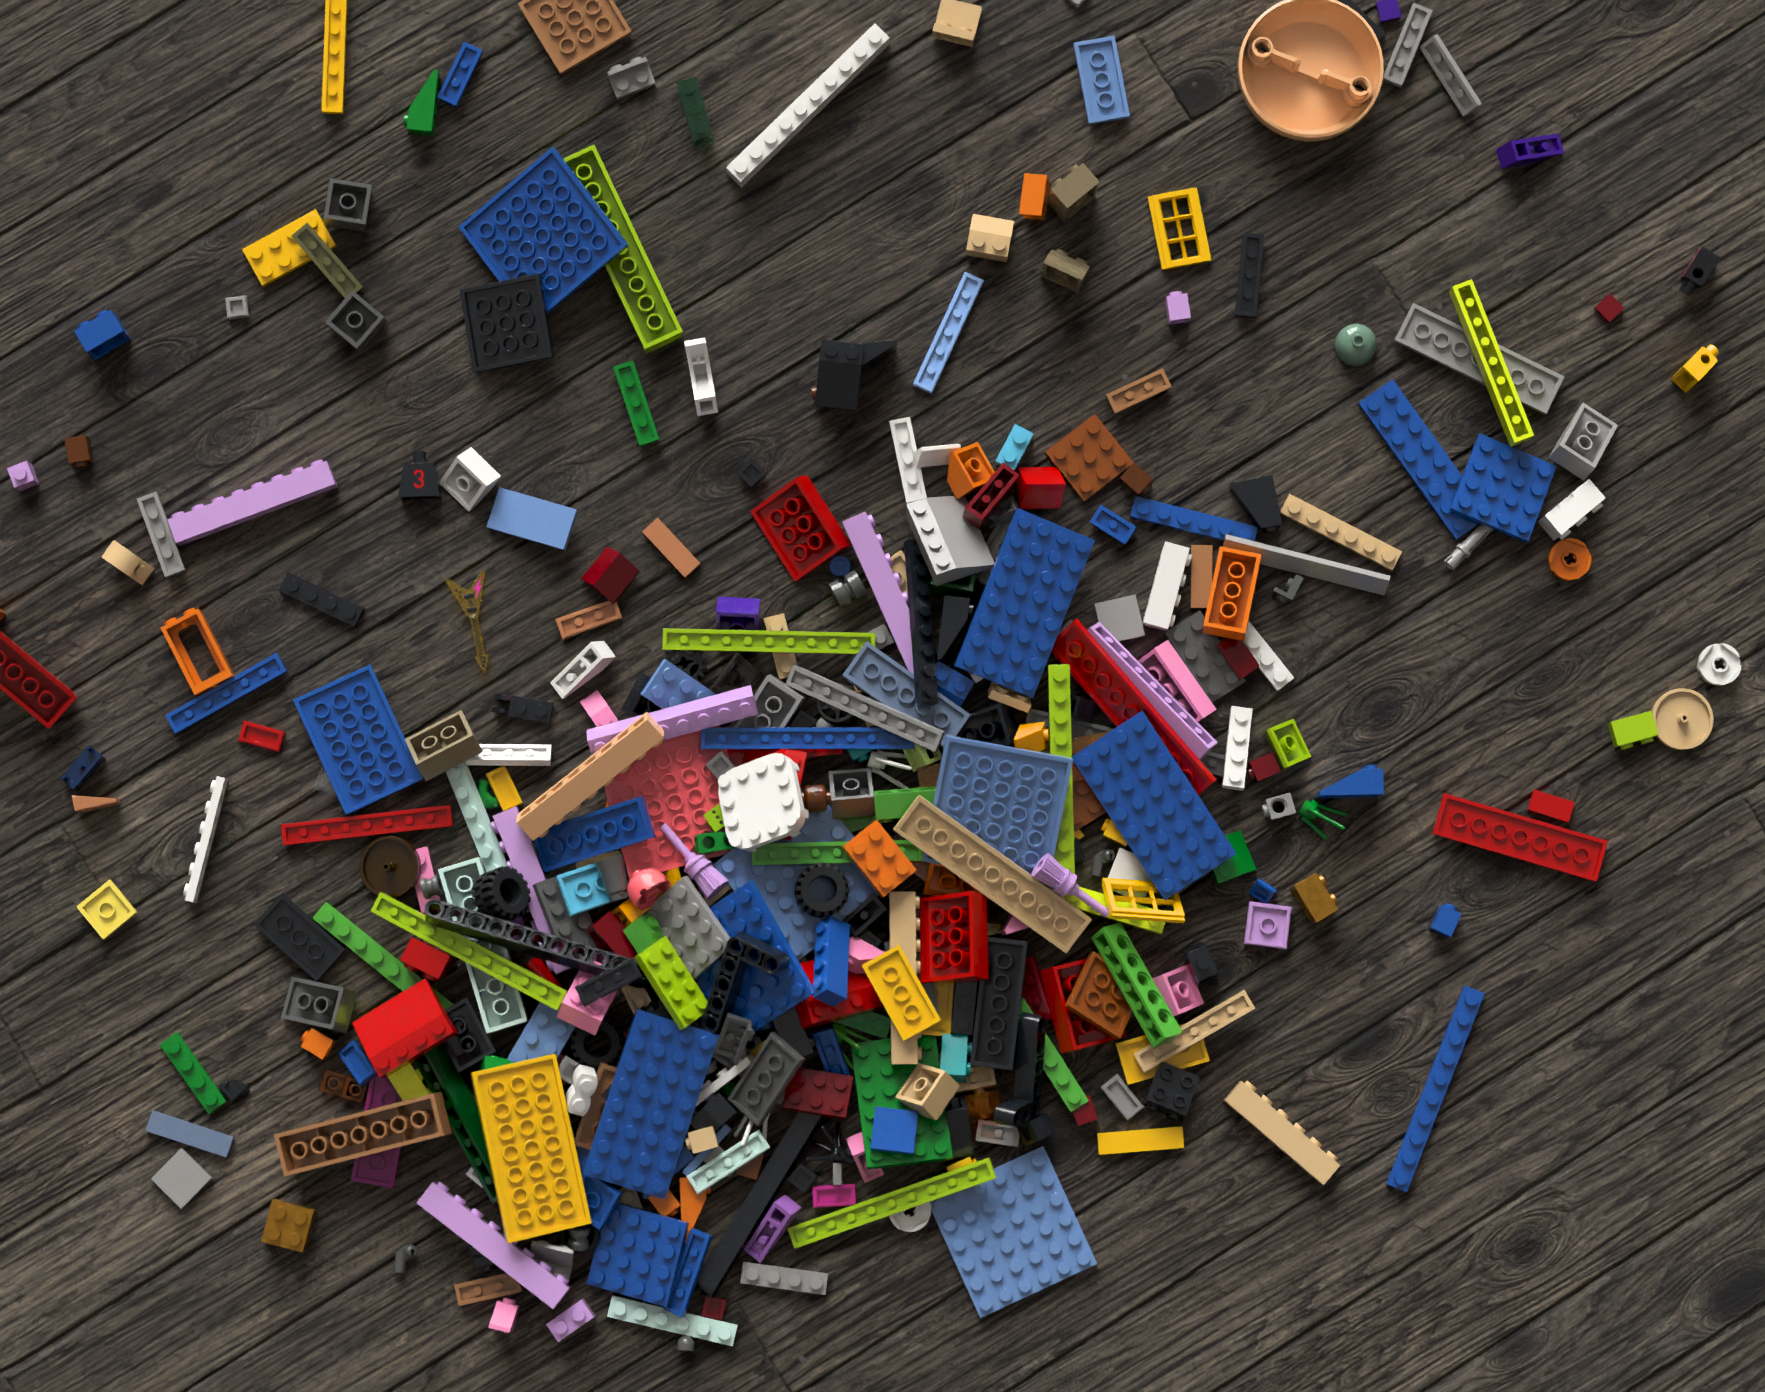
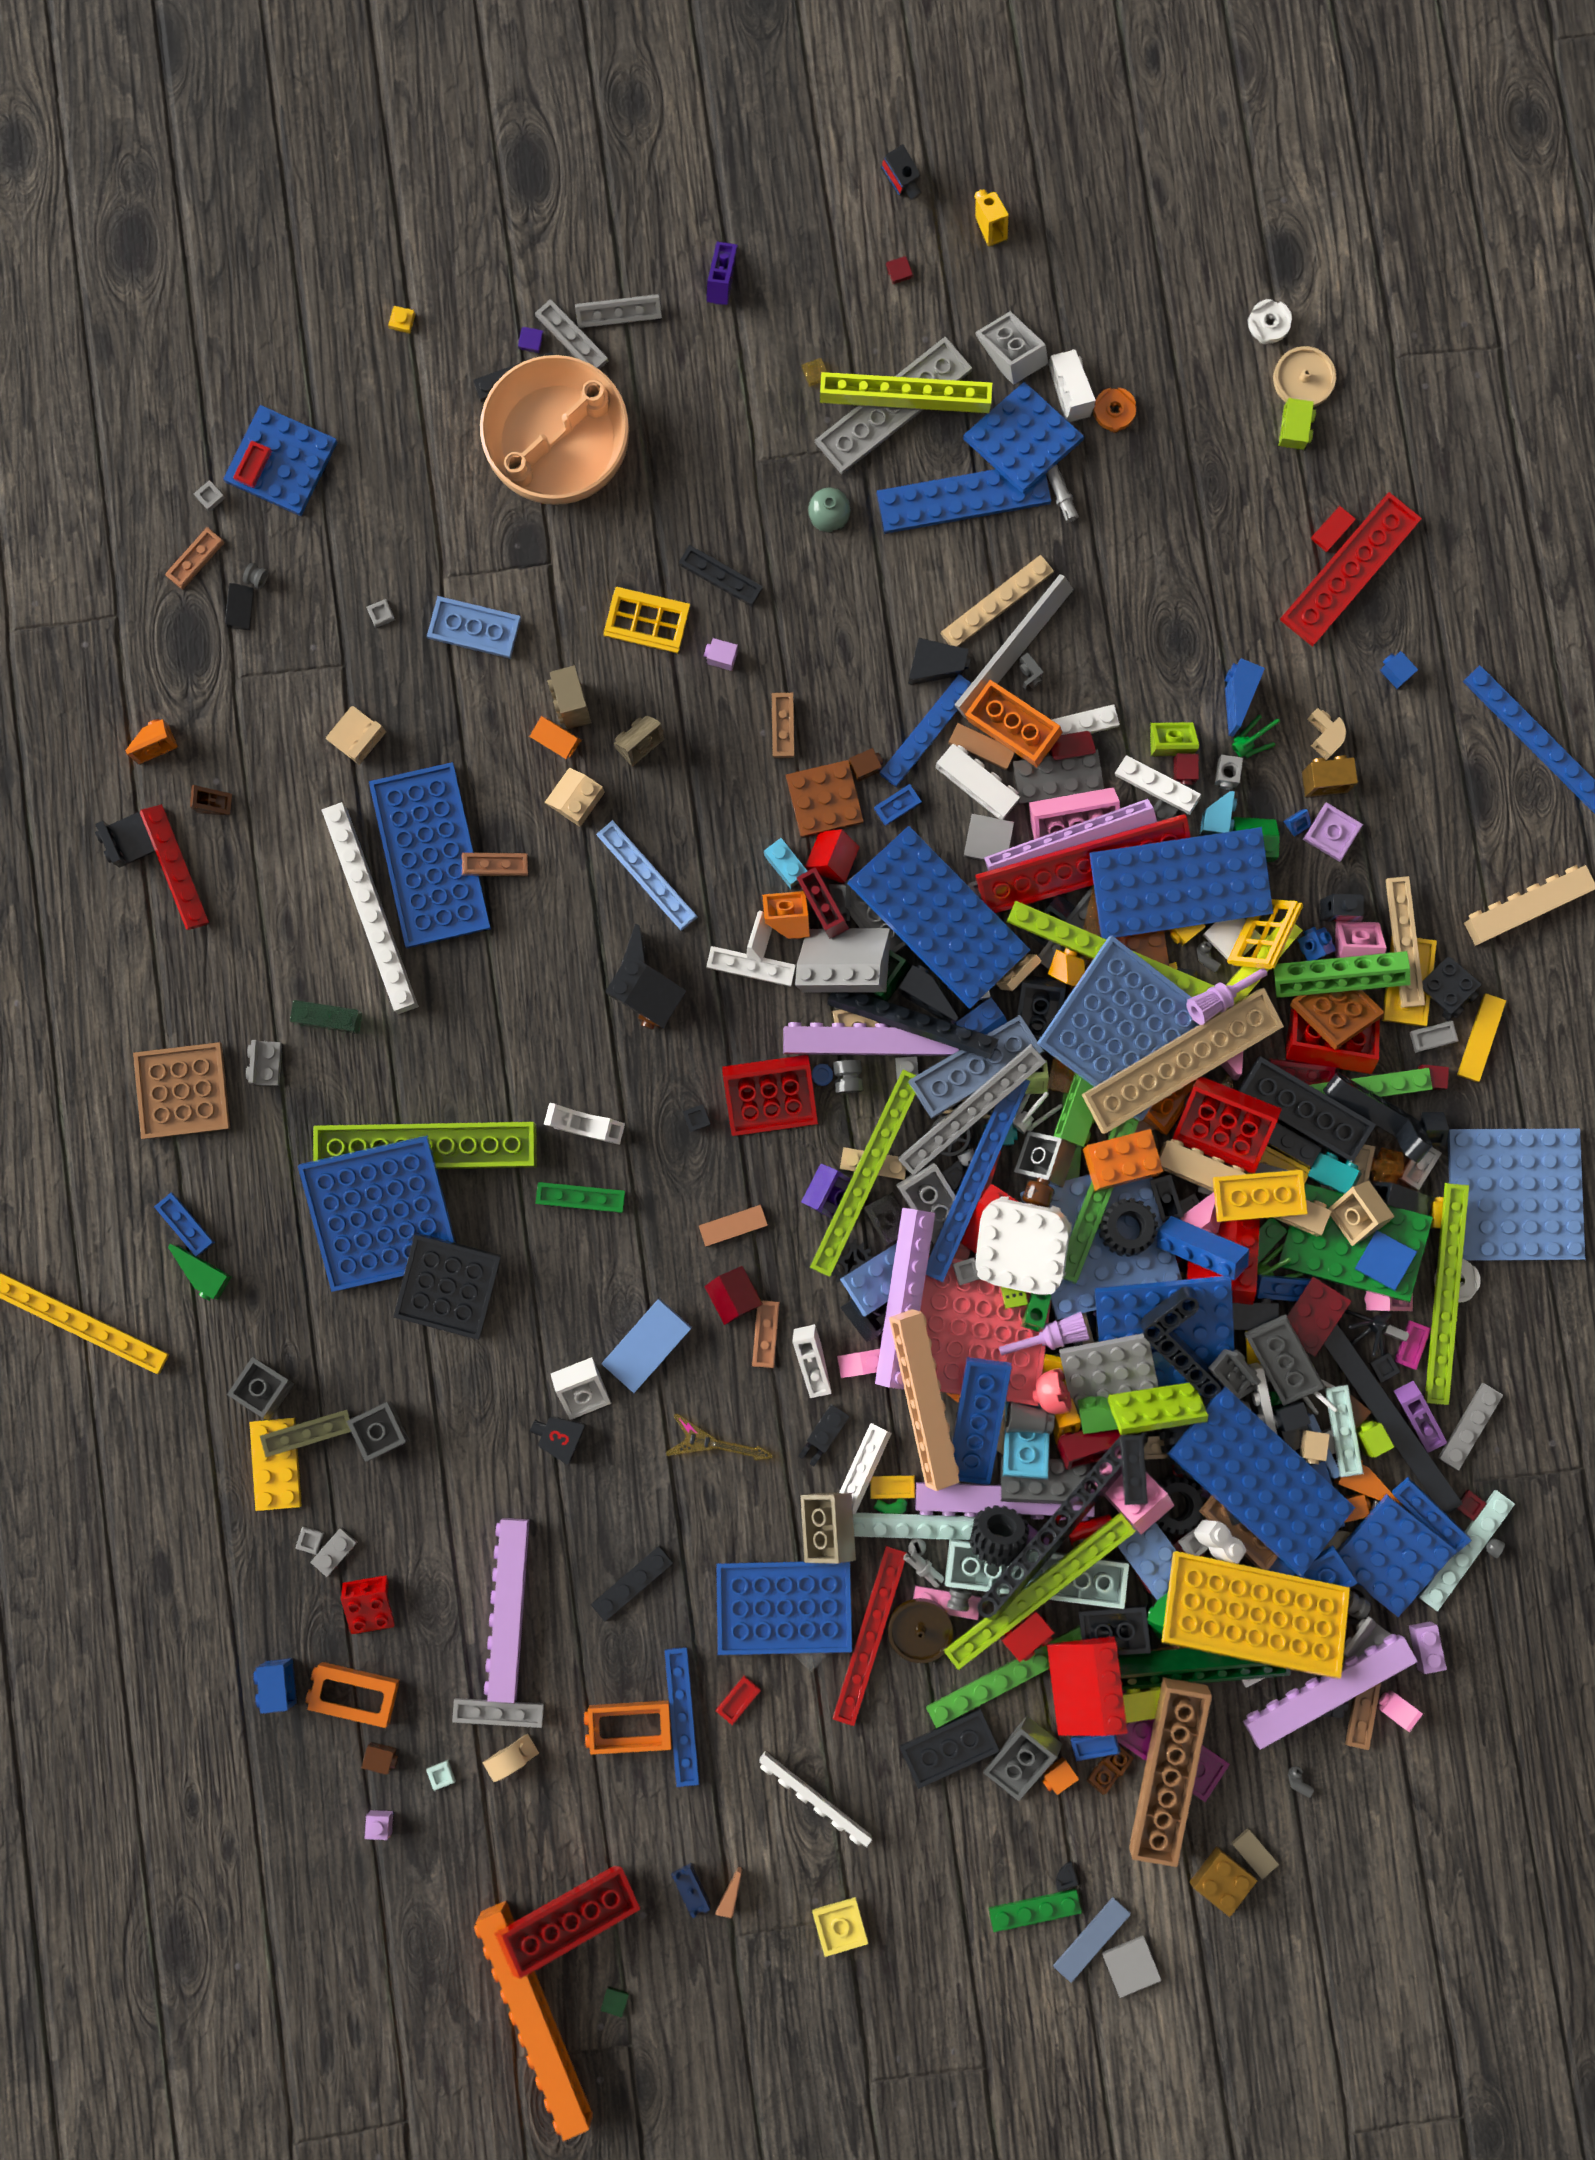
camera: 65 degrees left, 0 degrees up
none -> orange piece [306,1662,400,1728]
none -> light grey plate [310,1528,358,1577]
none -> red bracket [341,1575,395,1634]
none -> blue plate [369,762,491,948]
none -> light aqua tile [426,1760,456,1791]
none -> nougat tile [462,853,528,876]
none -> clear yellow tile [801,358,827,386]
none -> light grey pin [904,1548,944,1588]
none -> light grey hinge [908,1538,926,1556]
none -> medium azure slope [1200,791,1237,835]
none -> dark tan tile [1231,1828,1279,1880]
none -> blue brick [1297,927,1336,961]
none -> tan brick [1308,708,1346,760]
none -> lime brick [1356,1420,1394,1458]

